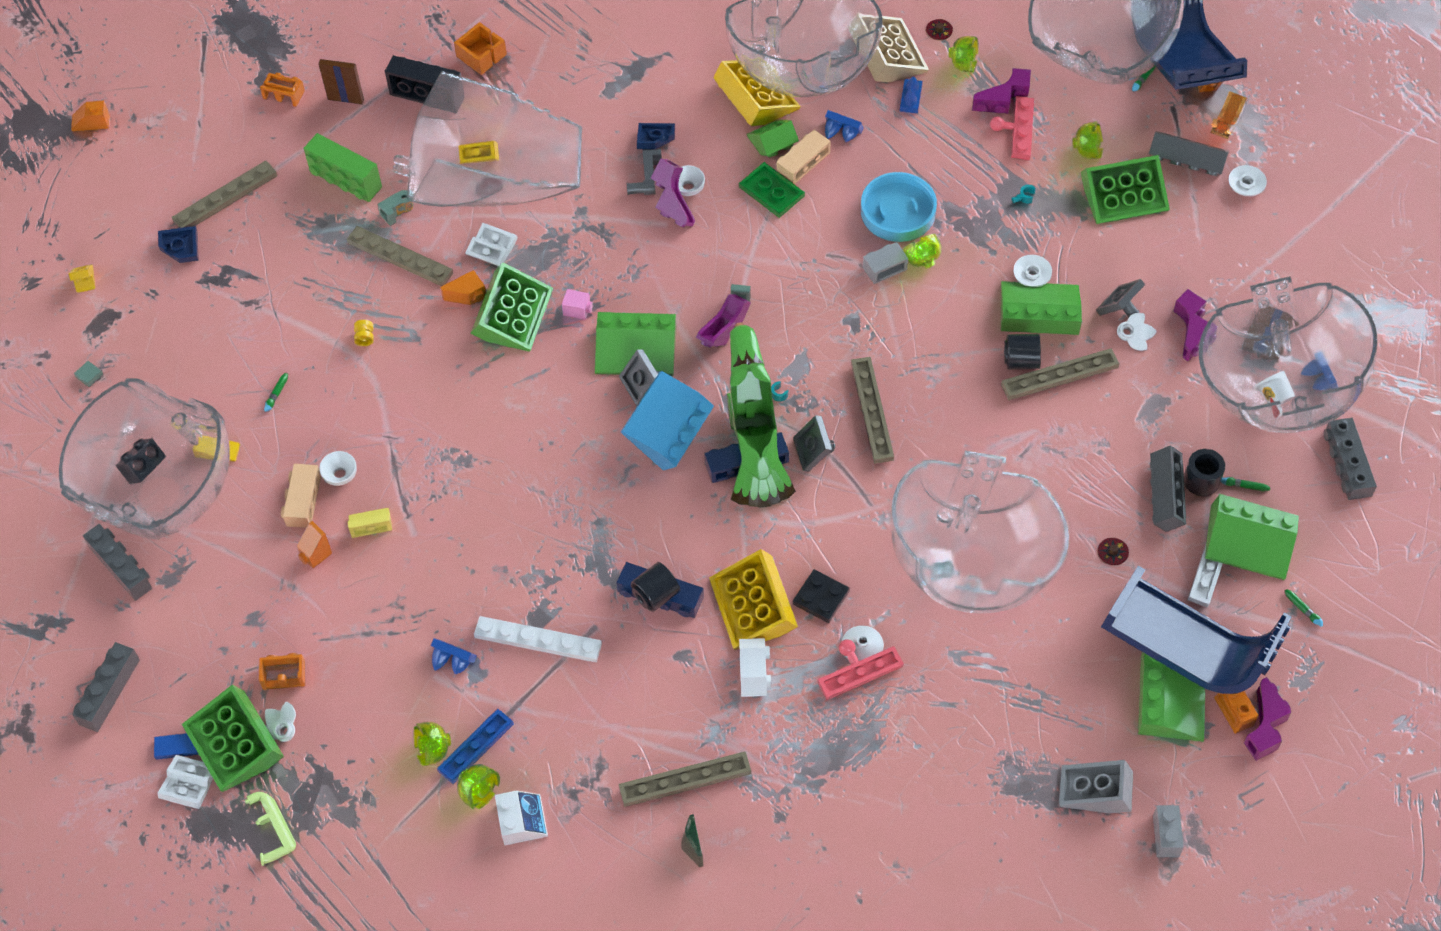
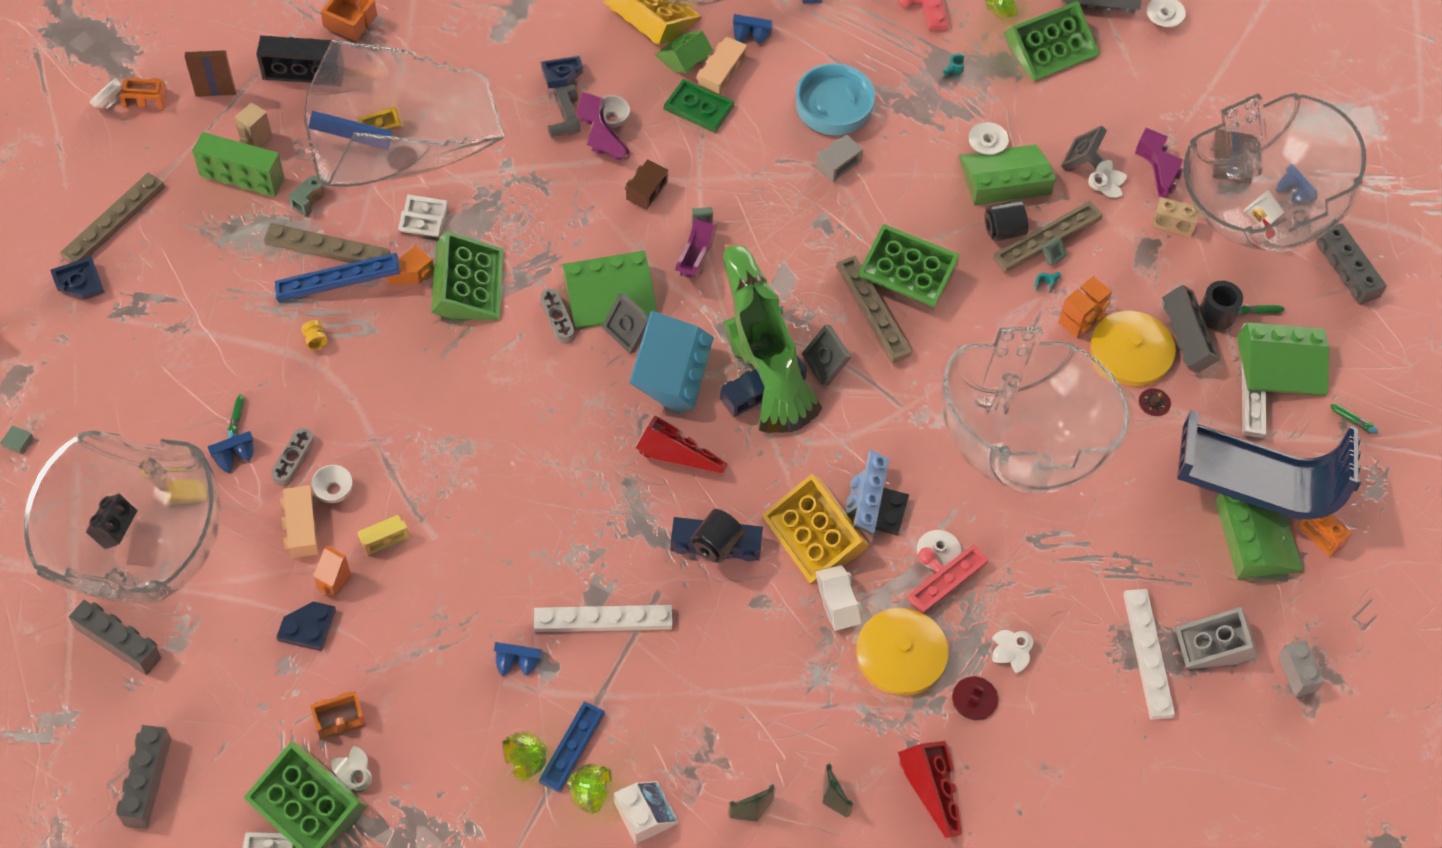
camera: 20 degrees left, 0 degrees up
blue tile [154,733,199,760] -> none
bright pink brick [562,289,593,320] -> none
dark tan plate [619,751,751,807] -> none
clear neon green cylinder [903,233,942,269] -> none
magenta arch [1244,677,1291,761] -> none
none -> white piece [89,78,121,109]
none -> blue tile [207,431,254,473]
none -> tan brick [234,102,273,148]
none -> light grey beam [272,428,314,486]
none -> blue tile [275,253,400,302]
none -> dark blue plate [276,602,336,651]
none -> blue tile [308,111,392,149]
none -> light grey beam [541,289,574,343]
none -> reddish brown brick [625,159,668,209]
none -> red wedge [636,415,727,473]
none -> slope [728,784,775,822]
none -> light blue bracket [846,450,889,534]
none -> yellow dish [856,608,948,696]
none -> bright green slope [858,224,960,307]
none -> red wedge [898,740,962,839]
none -> dark red piece [952,676,998,720]
none -> white plate [992,630,1033,674]
none -> teal piece [1034,272,1061,293]
none -> sand green tile [1041,237,1067,265]
none -> orange piece [1058,276,1112,338]
none -> yellow dish [1090,311,1176,386]
none -> white plate [1123,589,1175,720]
none -> tan brick [1151,197,1200,237]

